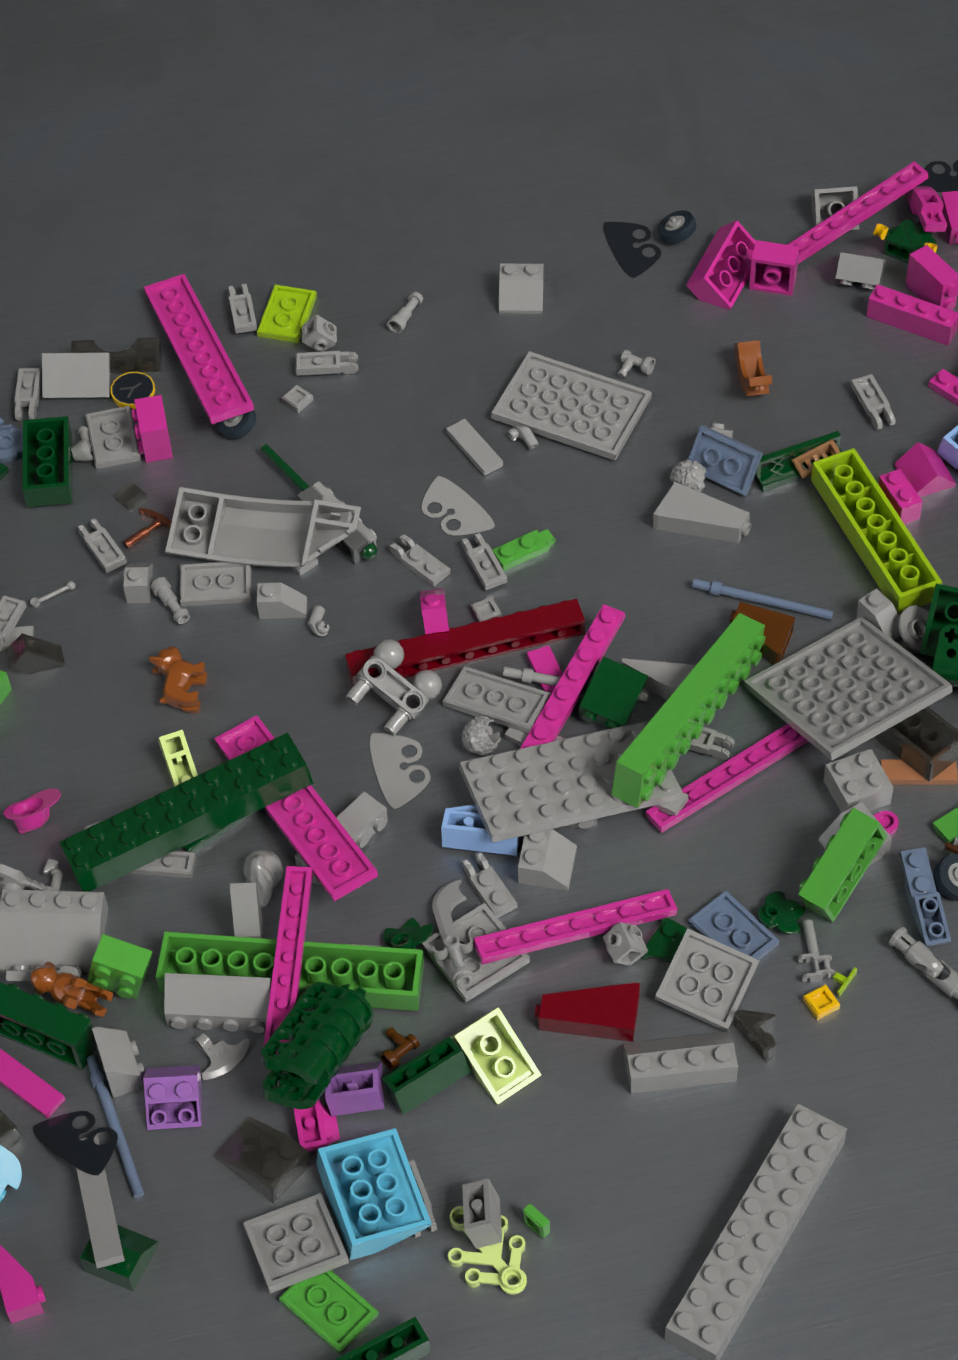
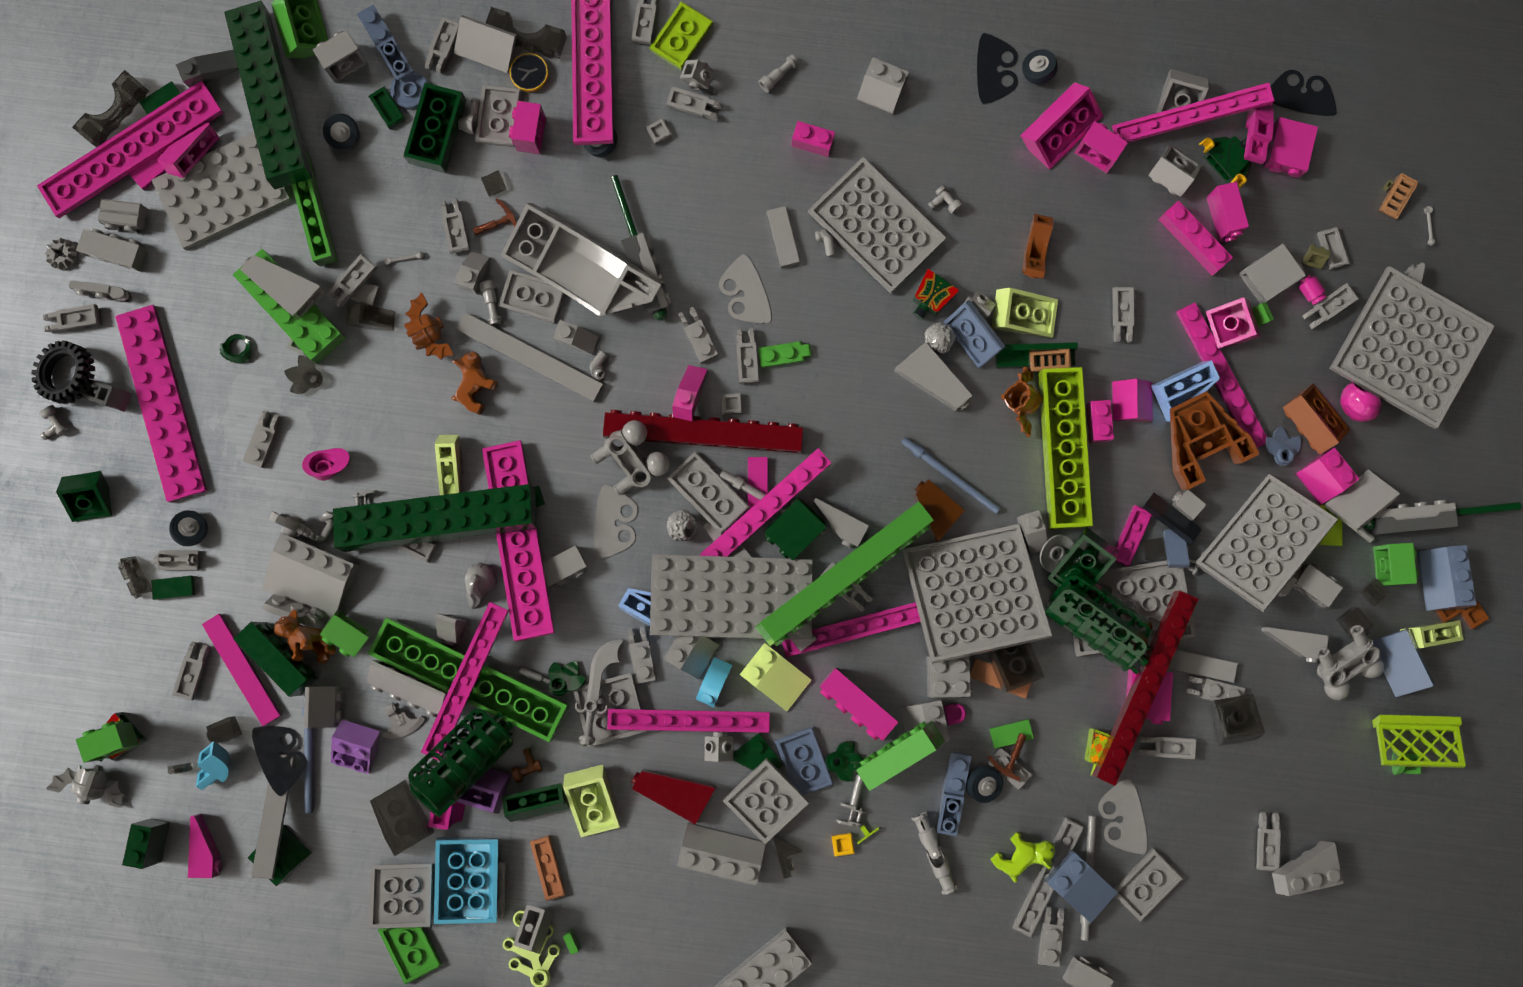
camera: 20 degrees right, 30 degrees up
none -> dark orange helmet [404,293,454,360]
none -> light grey tile [456,312,603,402]
none -> nougat tile [530,835,566,901]
none -> medium azure brick [696,657,732,708]
none -> yellowish green slope [740,643,811,711]
none -> dark pink brick [792,121,835,157]
none -> dark pink brick [819,668,898,741]
none -> torso [913,269,959,320]
none -> yellowish green slope [991,288,1058,338]
none -> dark orange helmet [1001,367,1042,437]

